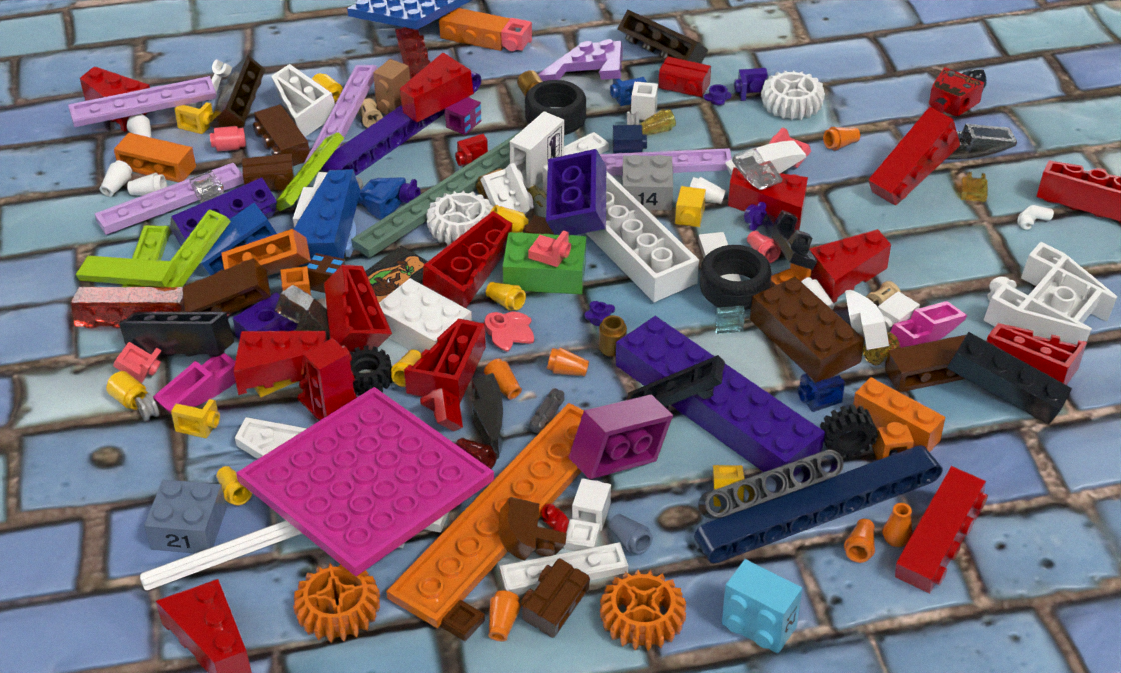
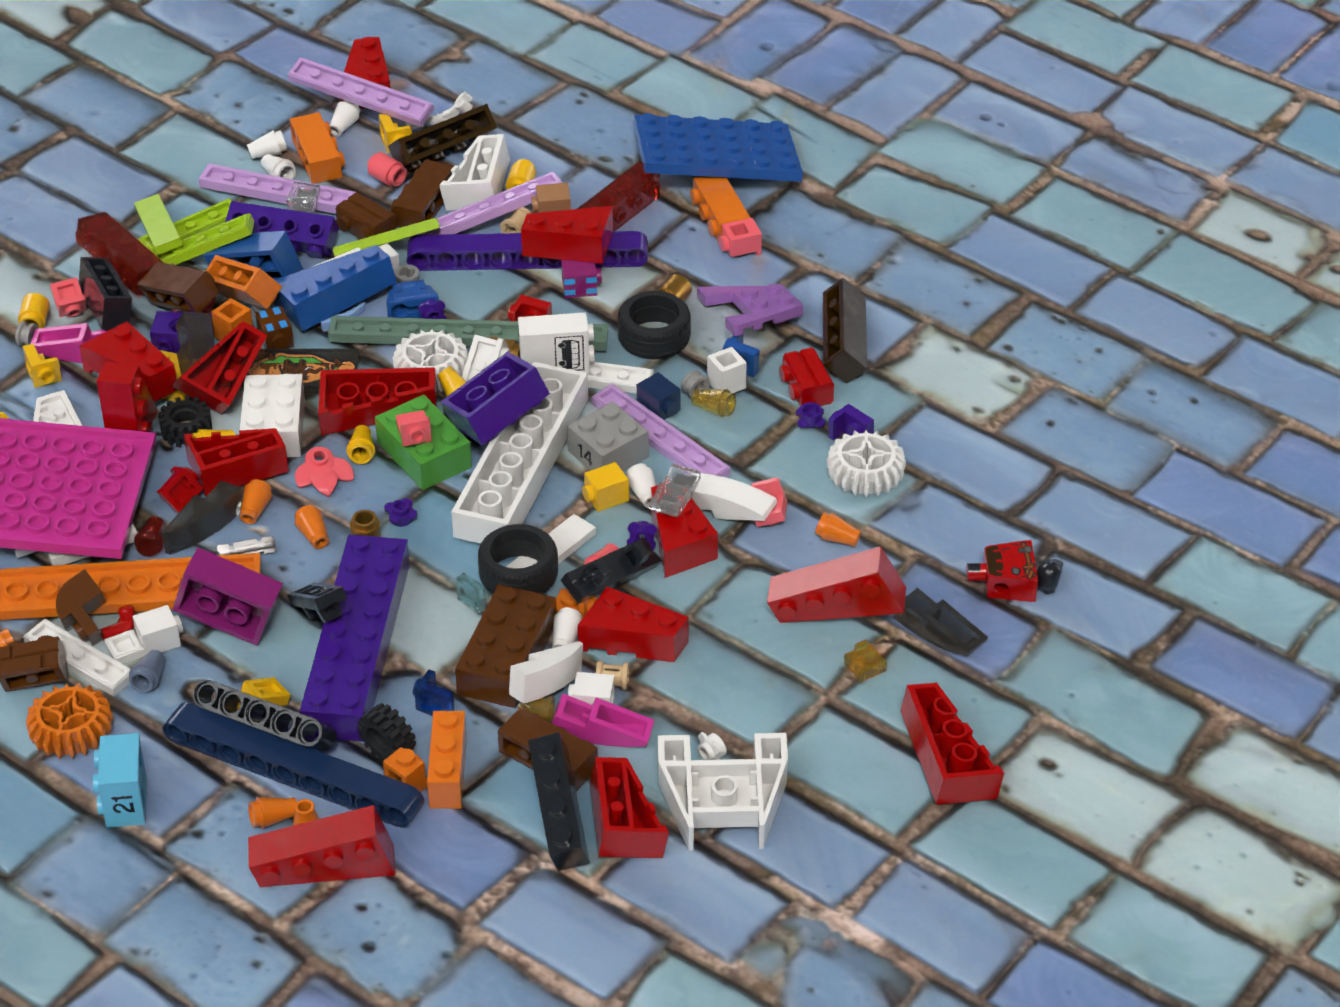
camera: 50 degrees right, 0 degrees up
white arm [1017,205,1054,230] -> none

